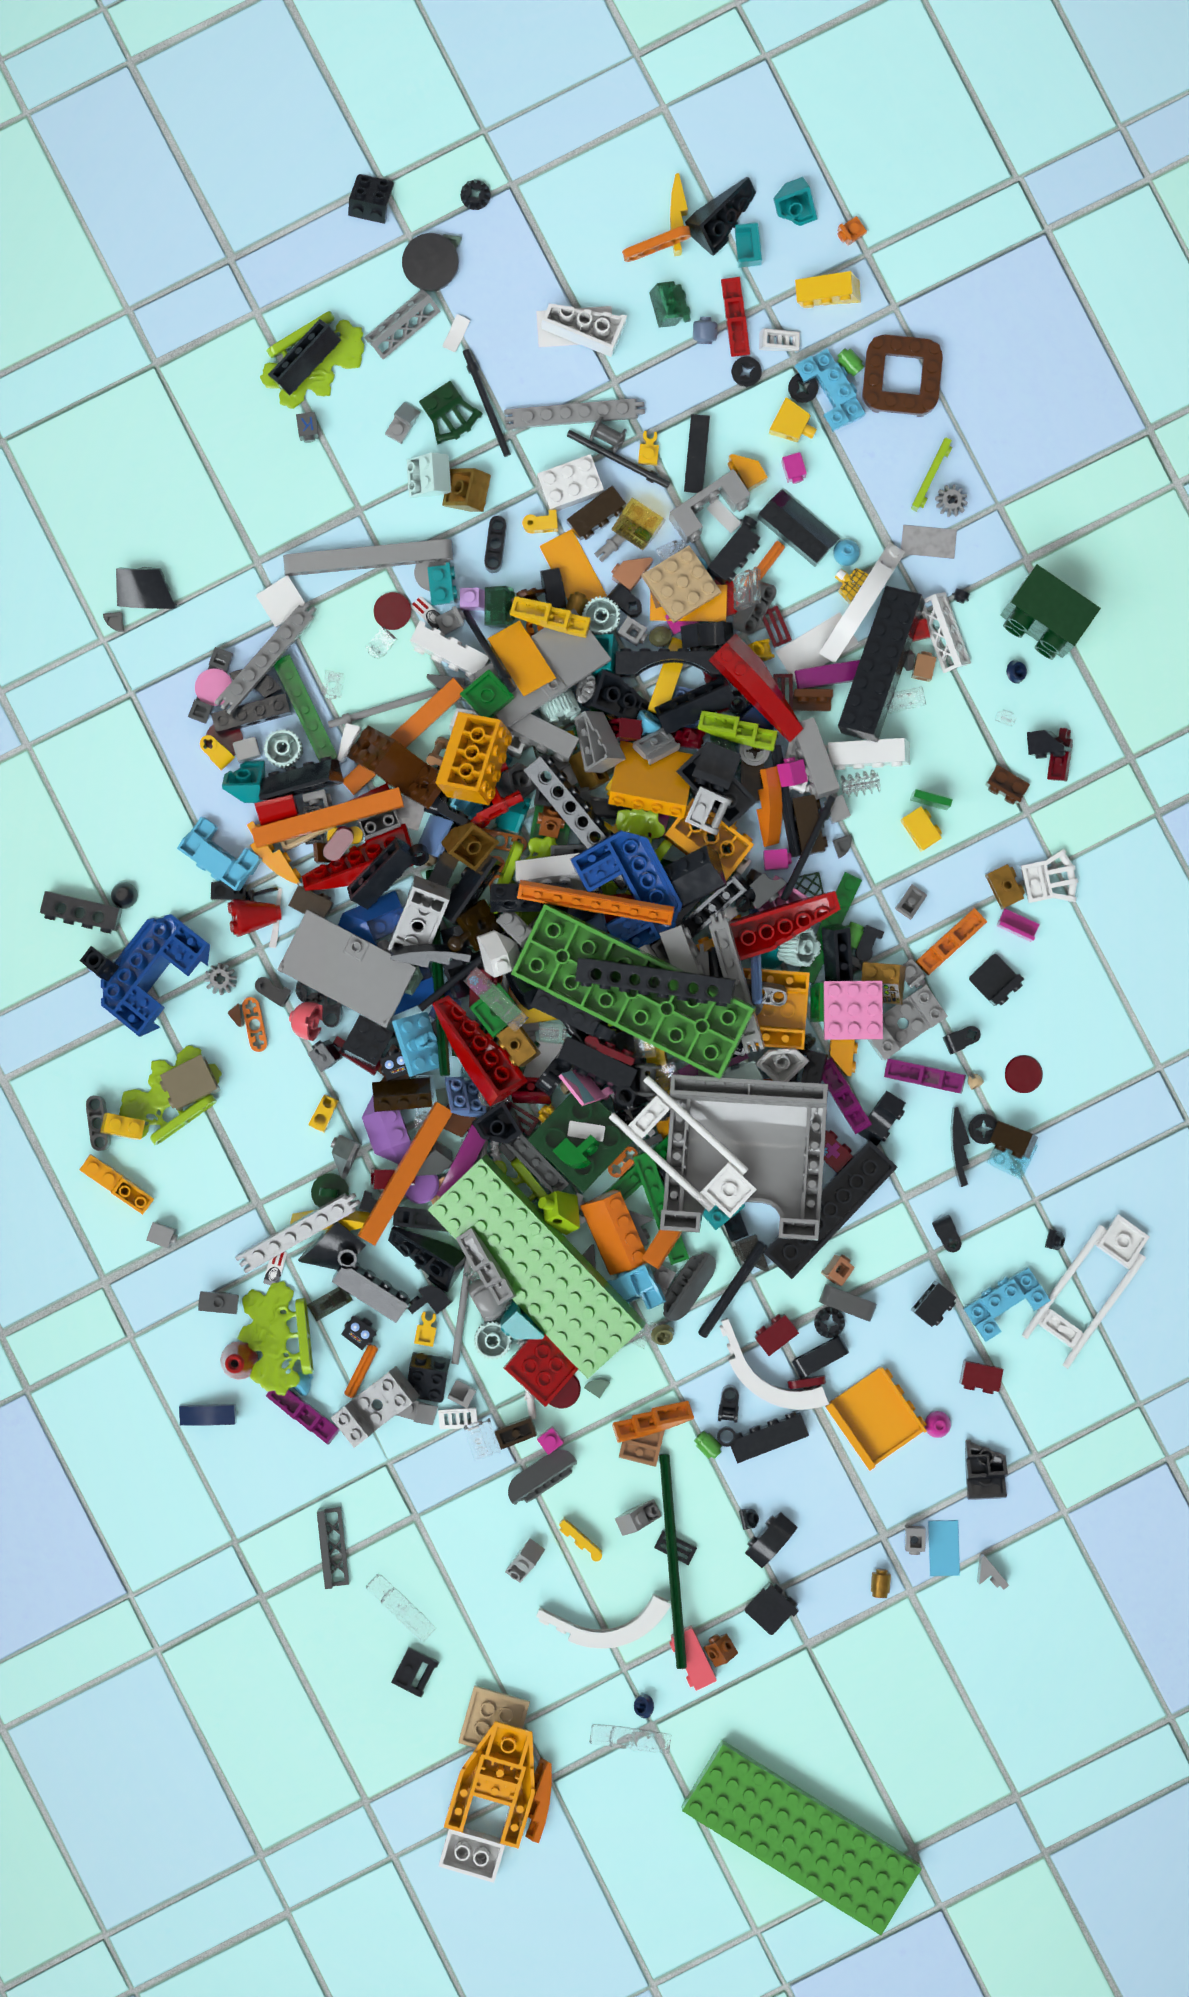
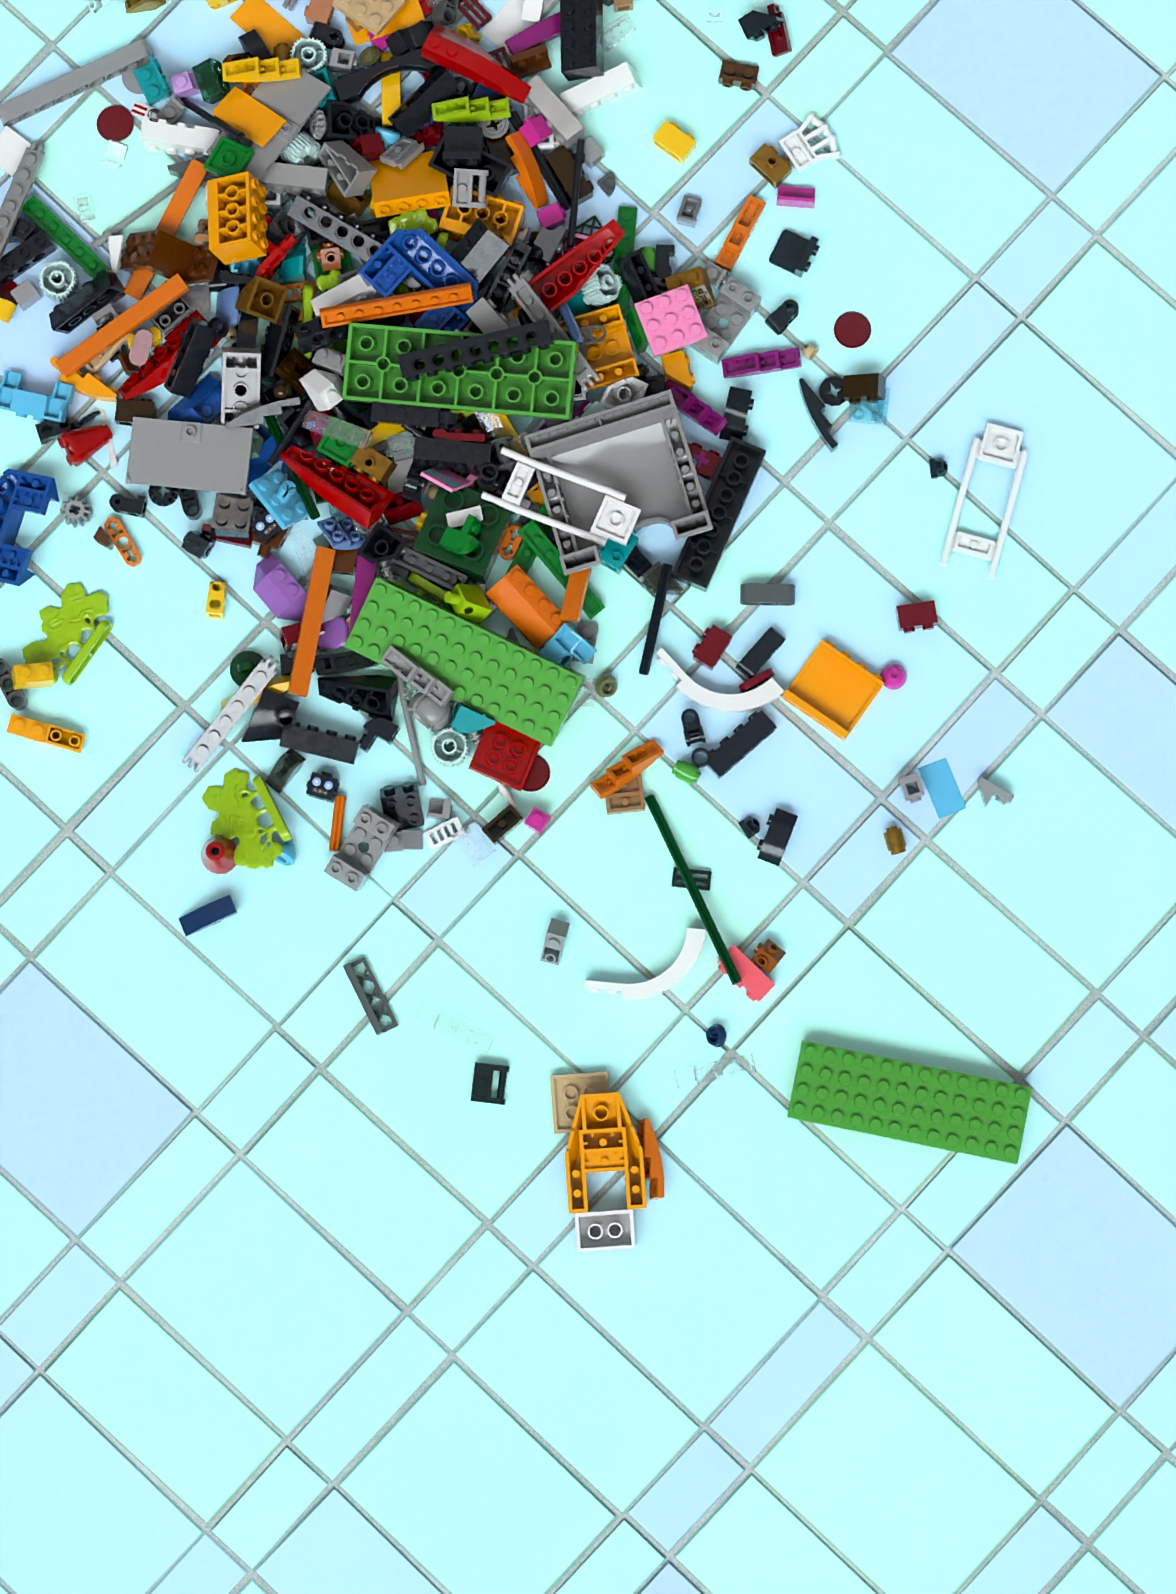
camera: 15 degrees left, 5 degrees down
light grey brick [146,1222,178,1248] -> none
dark tan panel [160,1055,221,1111] -> none
dark grey brick [198,1291,239,1314] -> none
teal slope [222,761,265,803] -> none
red slope [254,795,299,826] -> none
sticker [263,1252,287,1285] -> none
magenta slope [266,1389,340,1445] -> none
coral cylinder [289,1002,323,1041] -> none
flat silver slope [330,1135,362,1179] -> none
dark brown brick [372,1077,432,1112] -> none
yellow plate [414,1311,437,1347] -> none
black beam [484,515,507,574] -> none
dark grey brick [508,1450,577,1505] -> none
yellow plate [559,1517,602,1562] -> none
sand green tile [584,1379,610,1399] -> none
light grey slope [614,1499,662,1536] -> none
dark grey slope [628,1210,654,1246] -> none
dark grey brick [663,1252,716,1321] -> none
black bracket [745,1582,799,1635] -> none
black gear [814,1307,845,1338] -> none
nougat brick [821,1254,855,1286] -> none
clear piece [839,769,881,799] -> none
green tile [910,789,953,811] -> none
black brick [911,1280,957,1327] -> none
black piece [932,1215,962,1253] -> none
medium azure bracket [963,1267,1051,1342] -> none
black slope [965,1440,1008,1500] -> none

